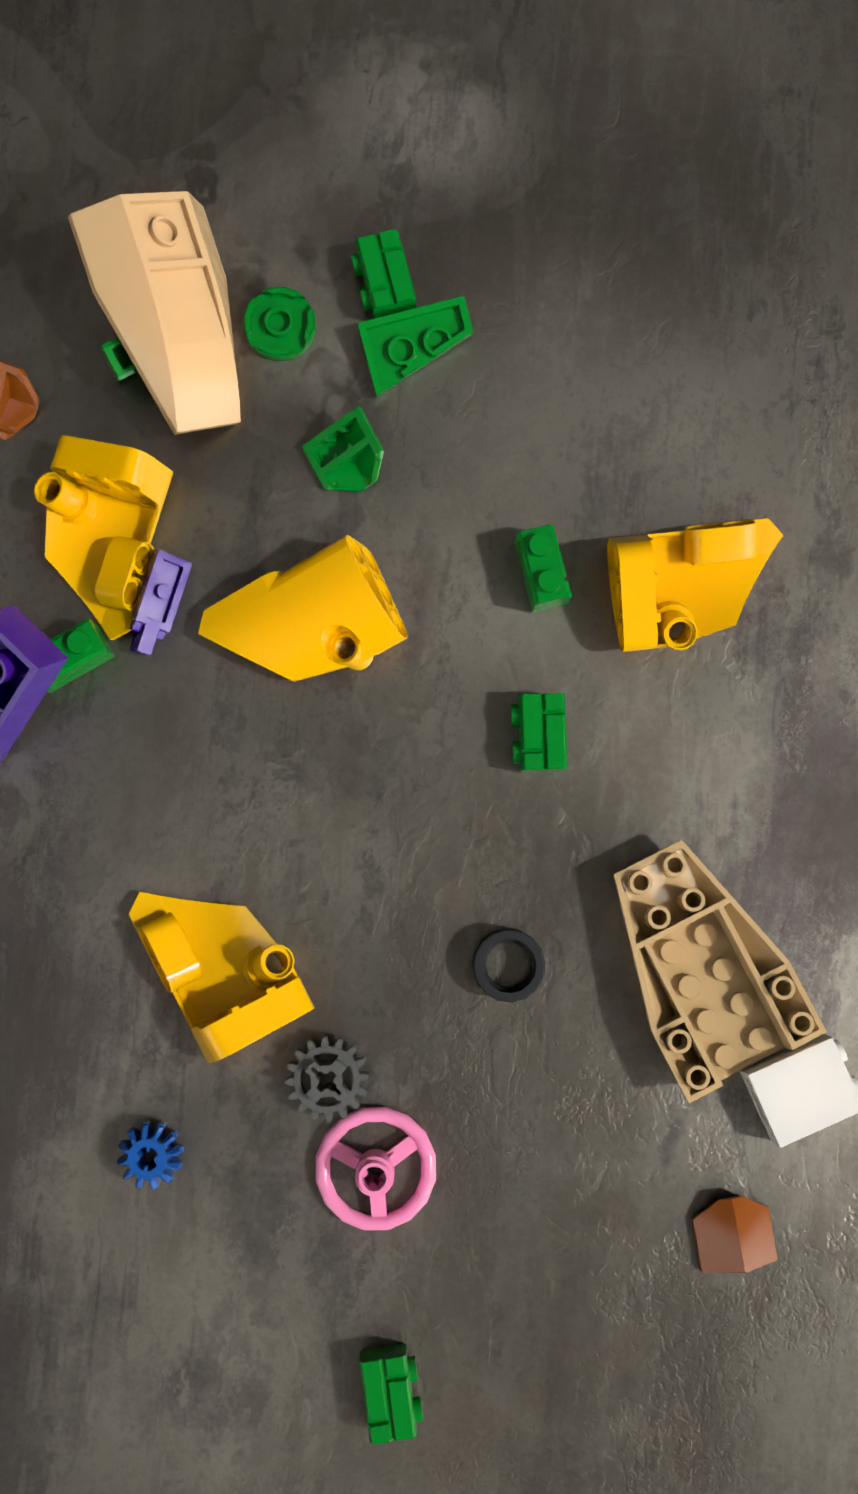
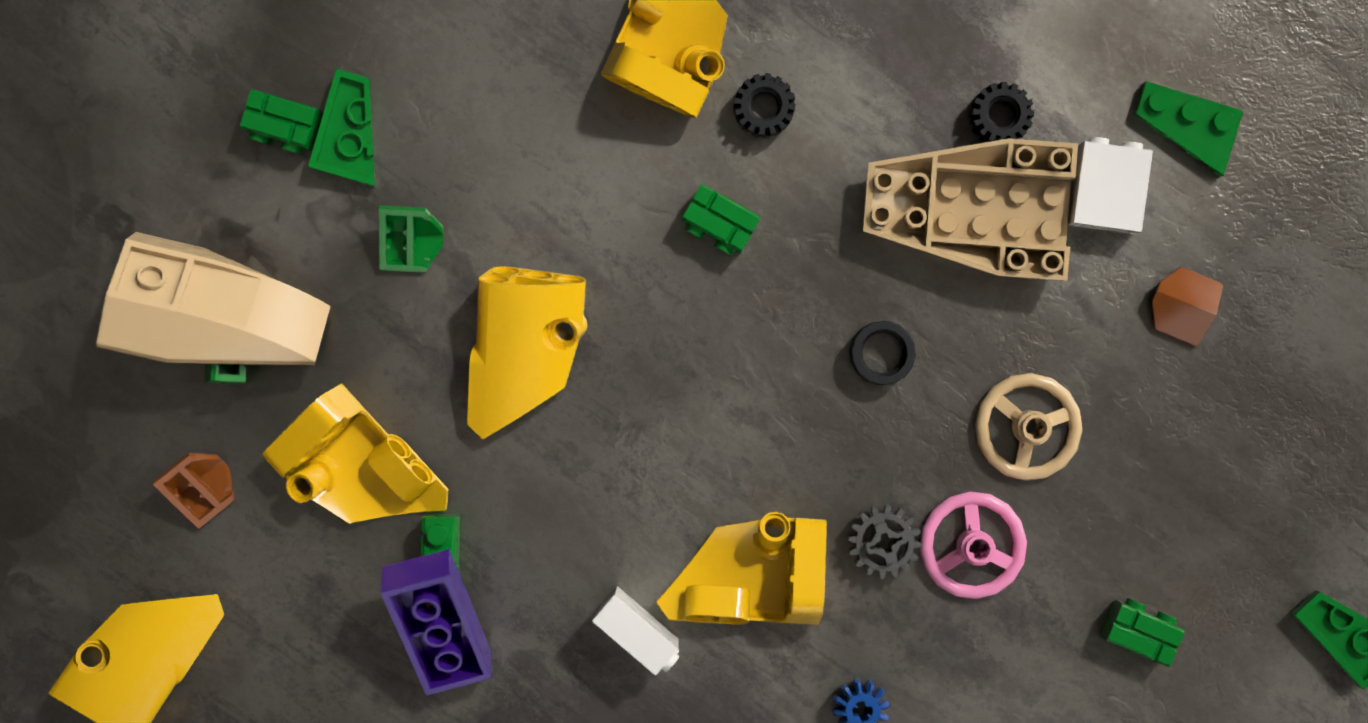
camera: 55 degrees left, 5 degrees up
hinge [129,549,192,656] -> none
green tile [243,287,316,361] -> none
green brick [514,524,572,613] -> none
none -> white brick [592,586,679,676]
none -> black tyre [733,73,796,138]
none -> black tyre [969,82,1034,142]
none -> tan piece [975,373,1083,481]

